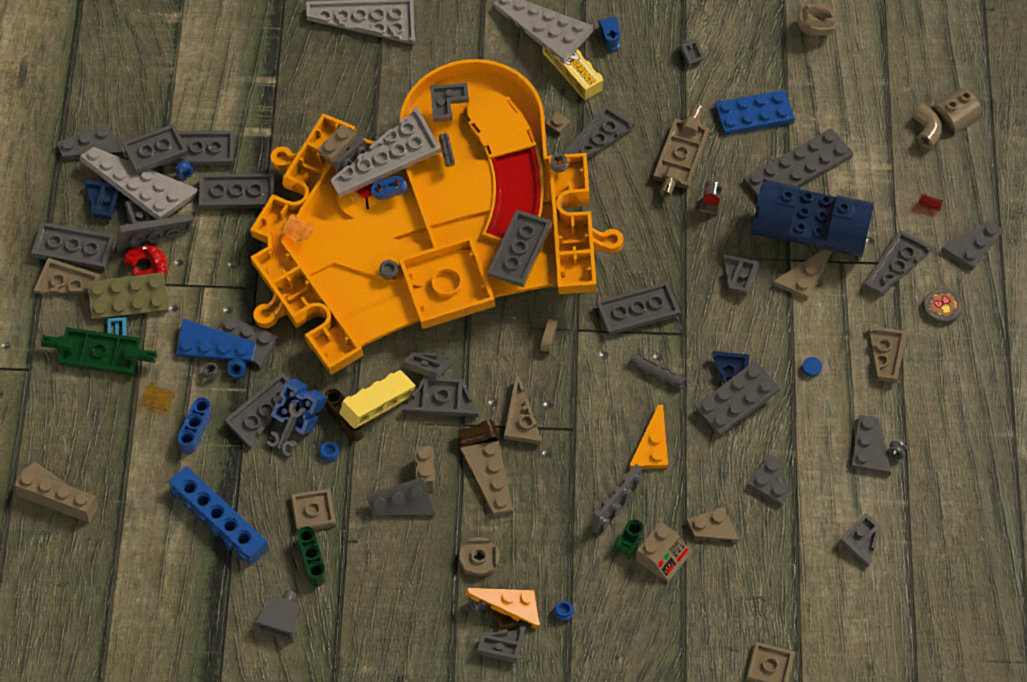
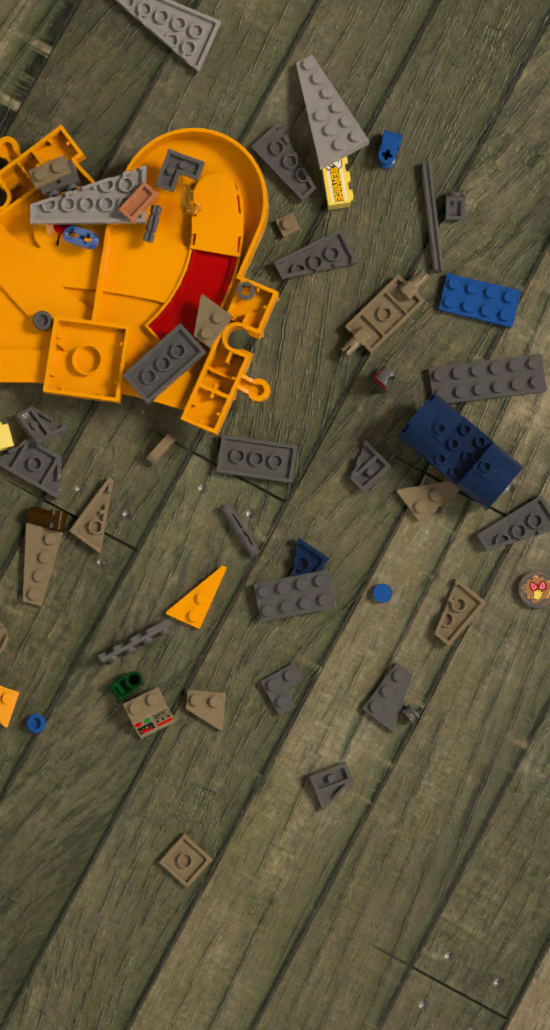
camera: 25 degrees right, 25 degrees up
none -> nougat tile [118,181,159,224]
none -> clear yellow bracket [181,184,202,215]
none -> dark tan wing [194,294,233,348]
none -> dark grey wing [251,121,316,202]
none -> dark grey axle [421,161,443,272]

